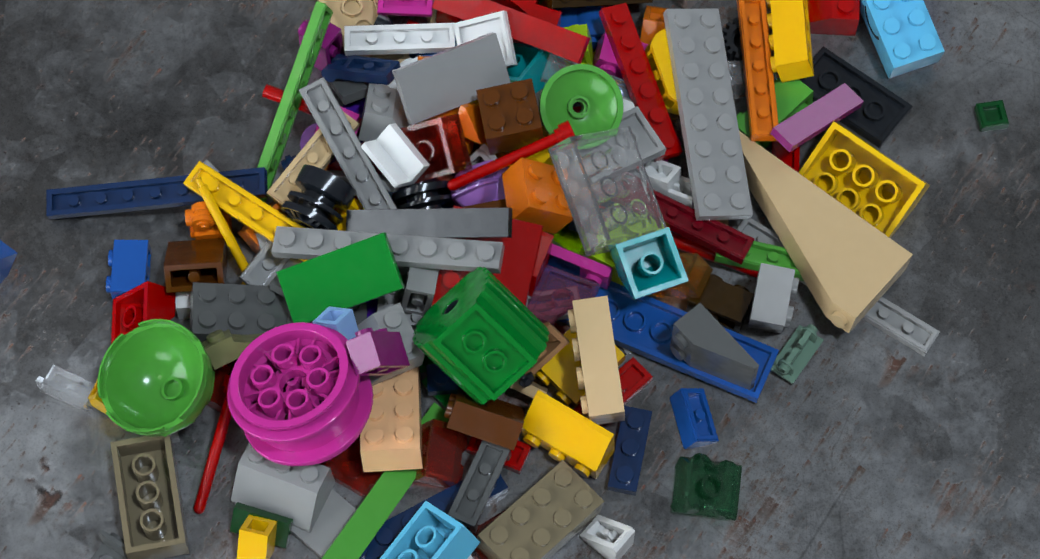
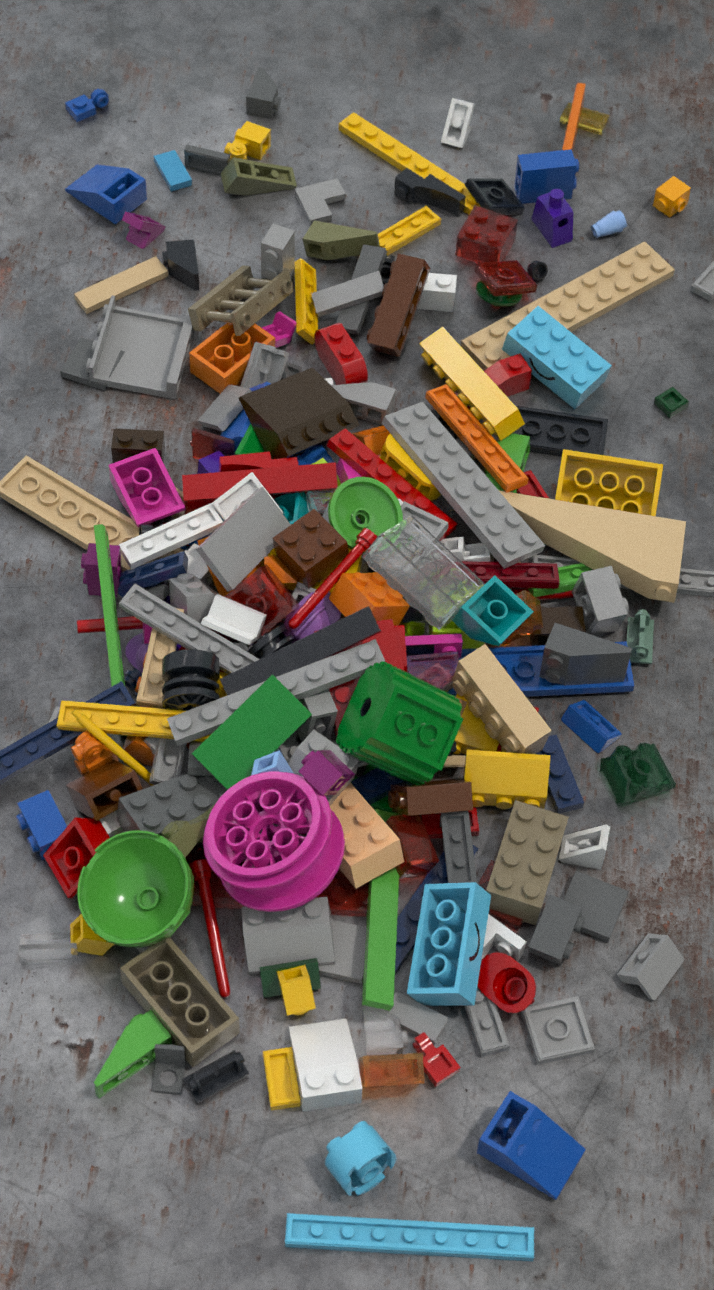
camera: 30 degrees left, 10 degrees down
magenta tile [770,83,864,152] -> none
none -> bright green slope [94,1010,172,1099]

